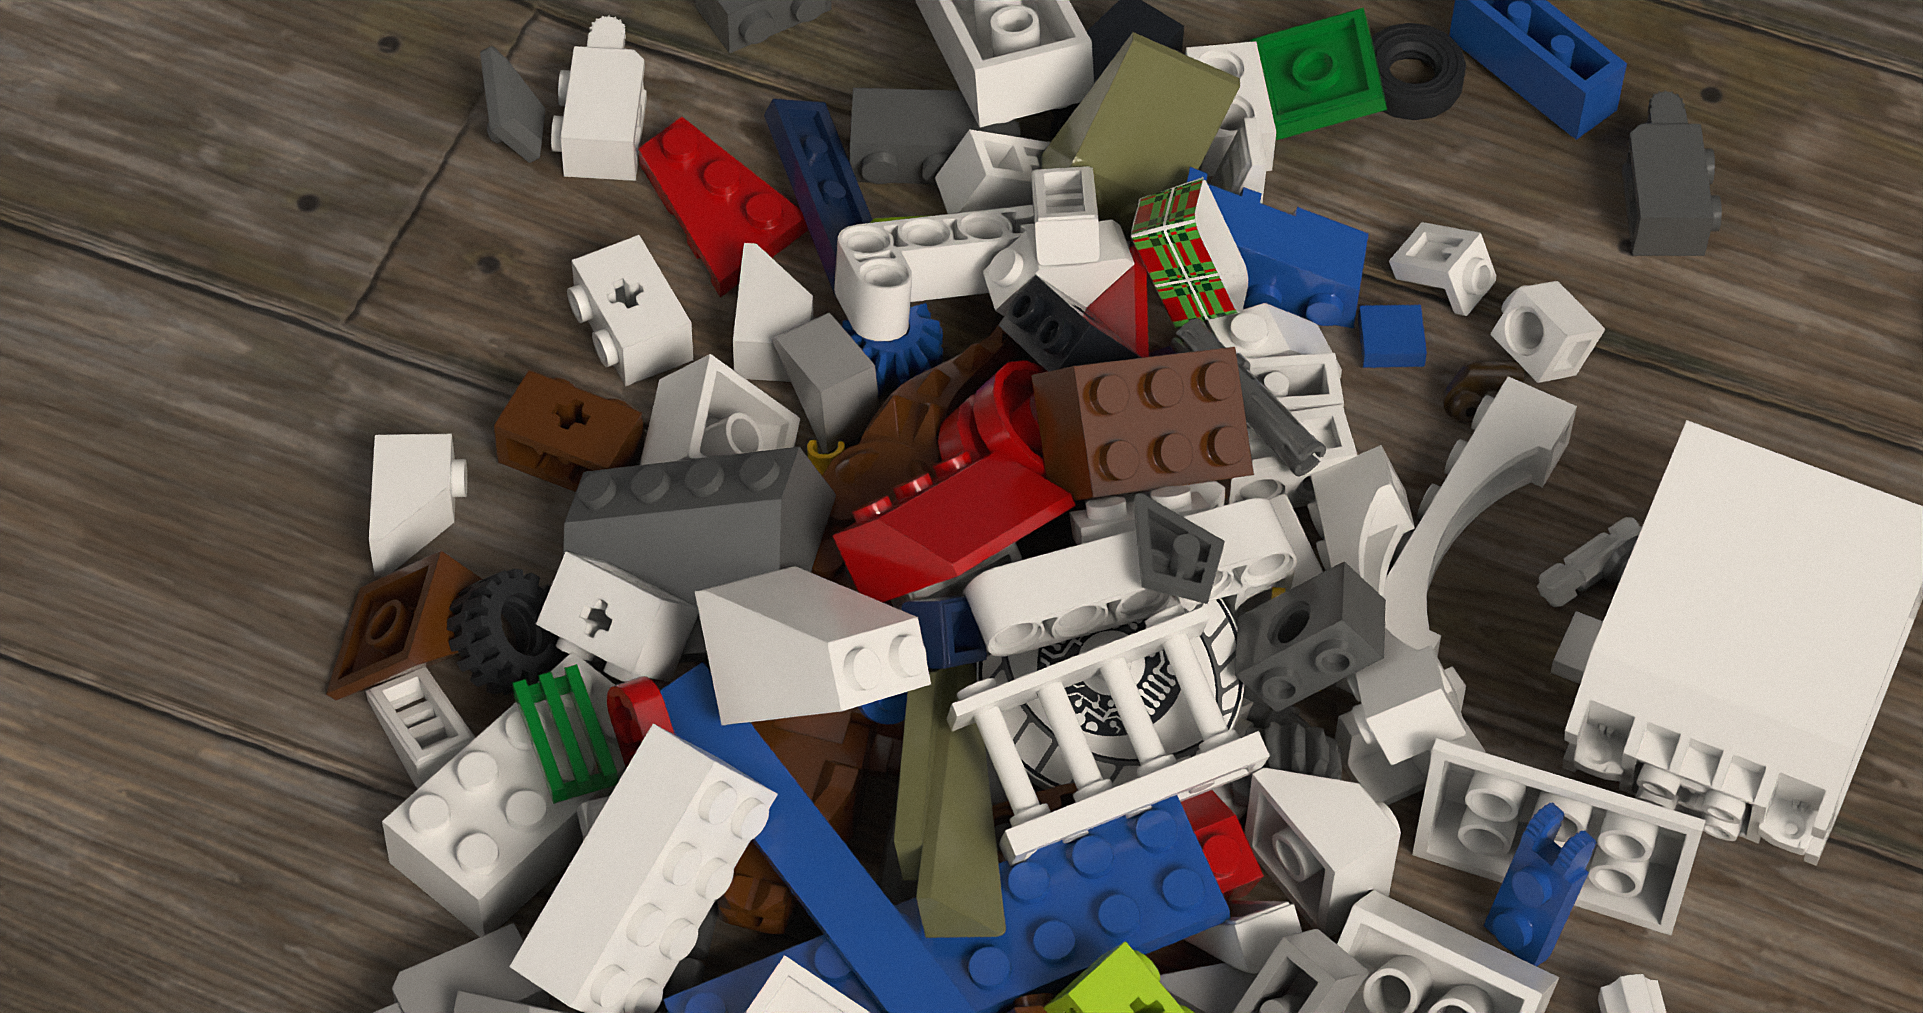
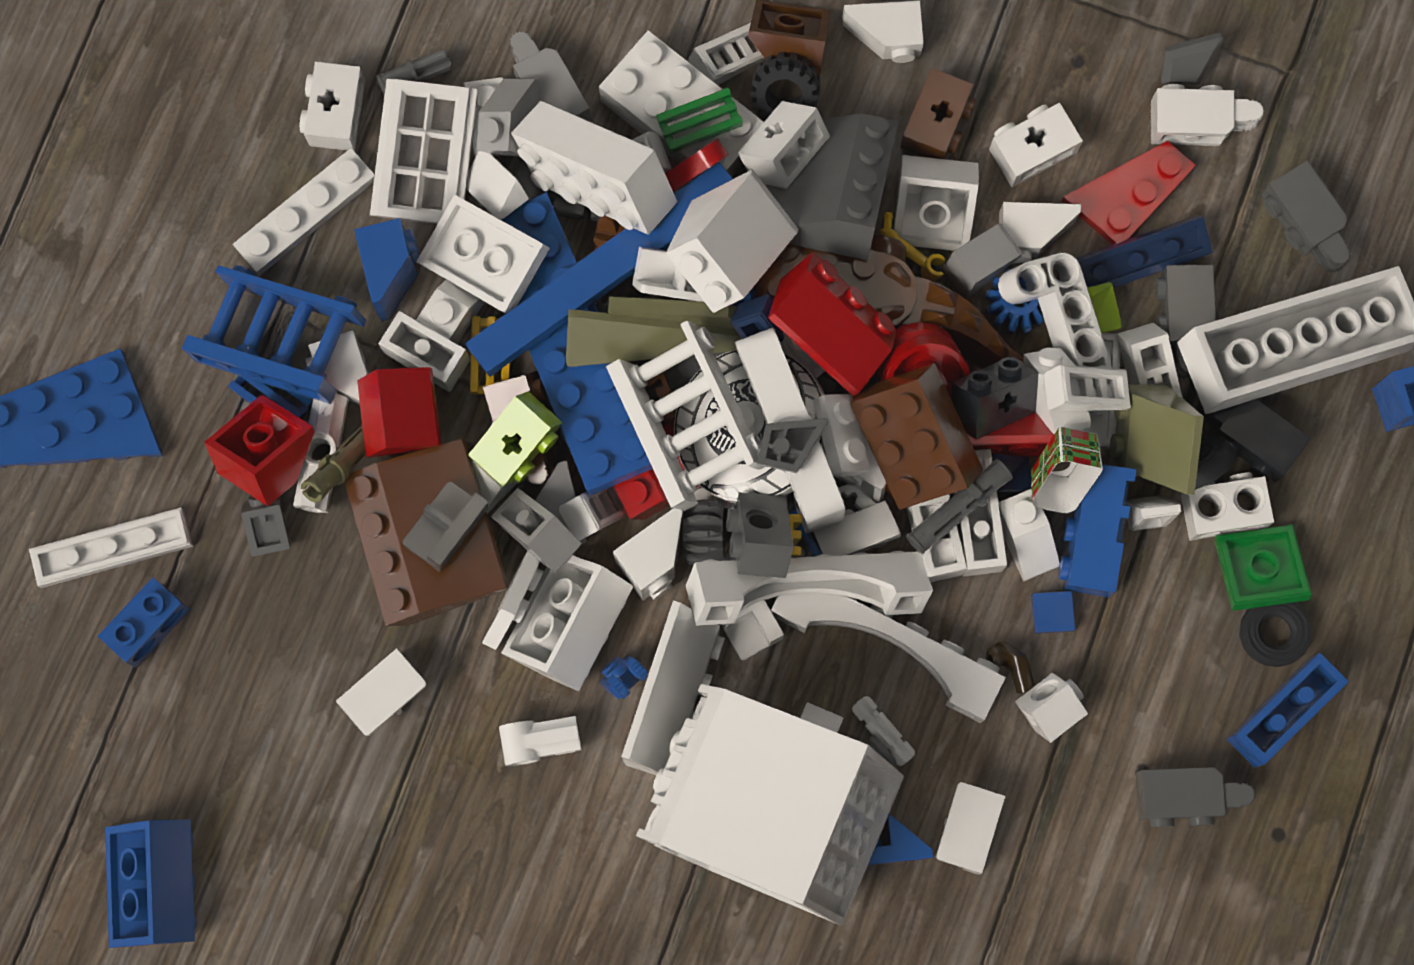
camera: 90 degrees right, 25 degrees up
white bracket [1389,222,1496,316] -> none
none -> white panel [632,246,704,302]
none -> white panel [936,782,1005,875]

